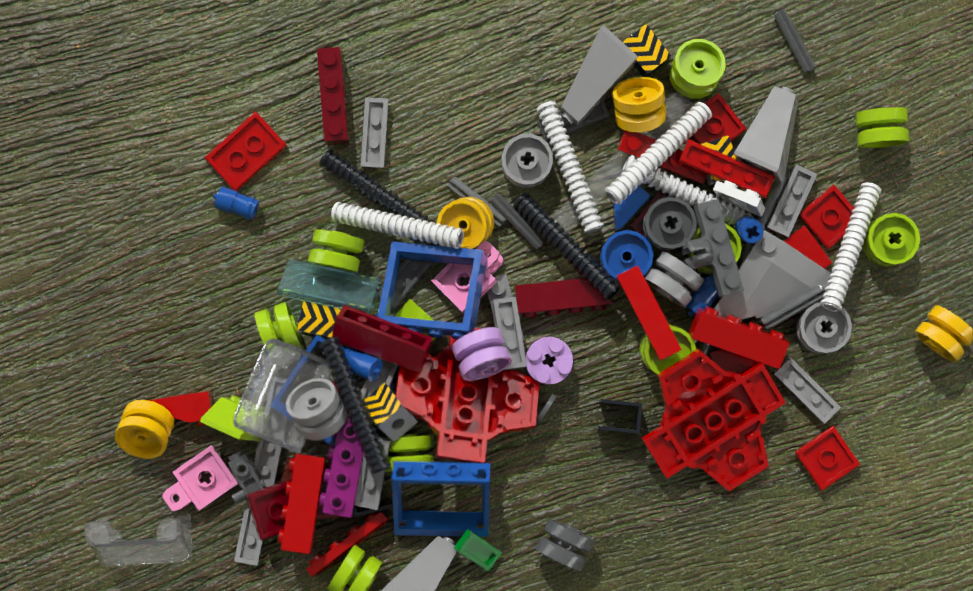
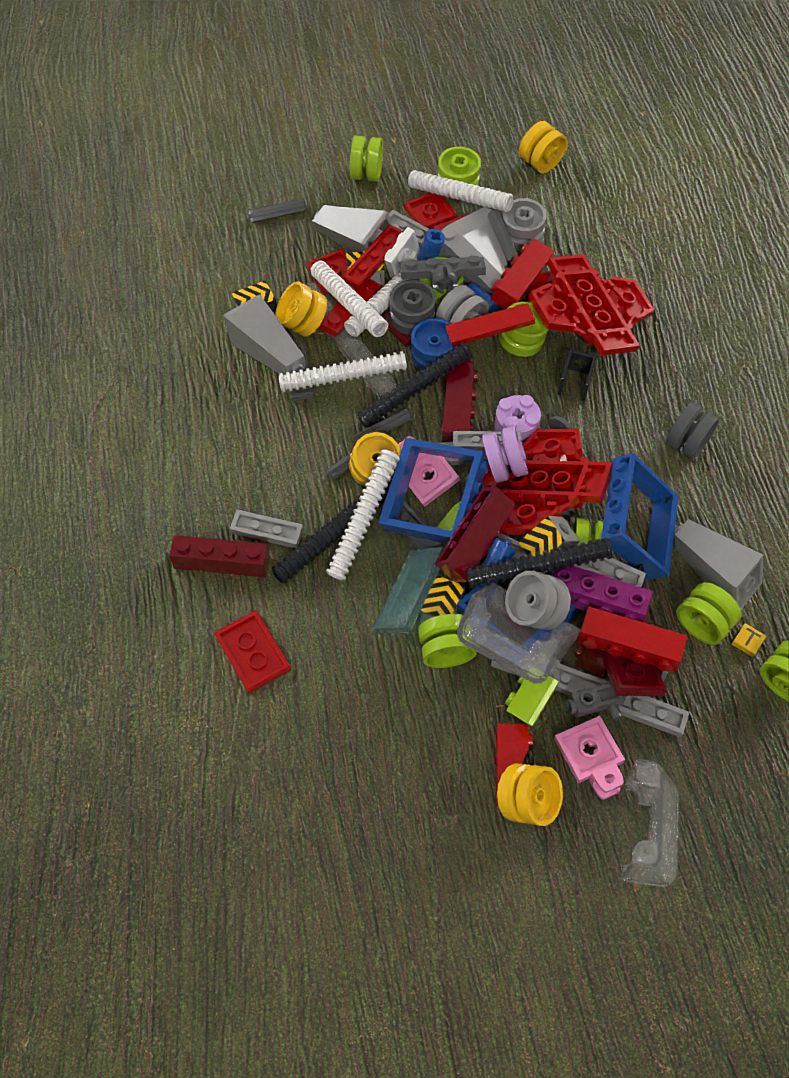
camera: 80 degrees left, 25 degrees down
blue piece [213,186,260,220] -> none
red plate [306,511,390,577] -> none
lime wheel [307,229,365,273] -> none
green tile [454,529,502,572] -> none
light grey wheel [502,134,553,188] -> none
blue slope [613,185,650,232] -> none
lime wheel [669,39,726,99] -> none
light grey plate [773,358,841,424] -> none
red plate [794,425,860,491] -> none

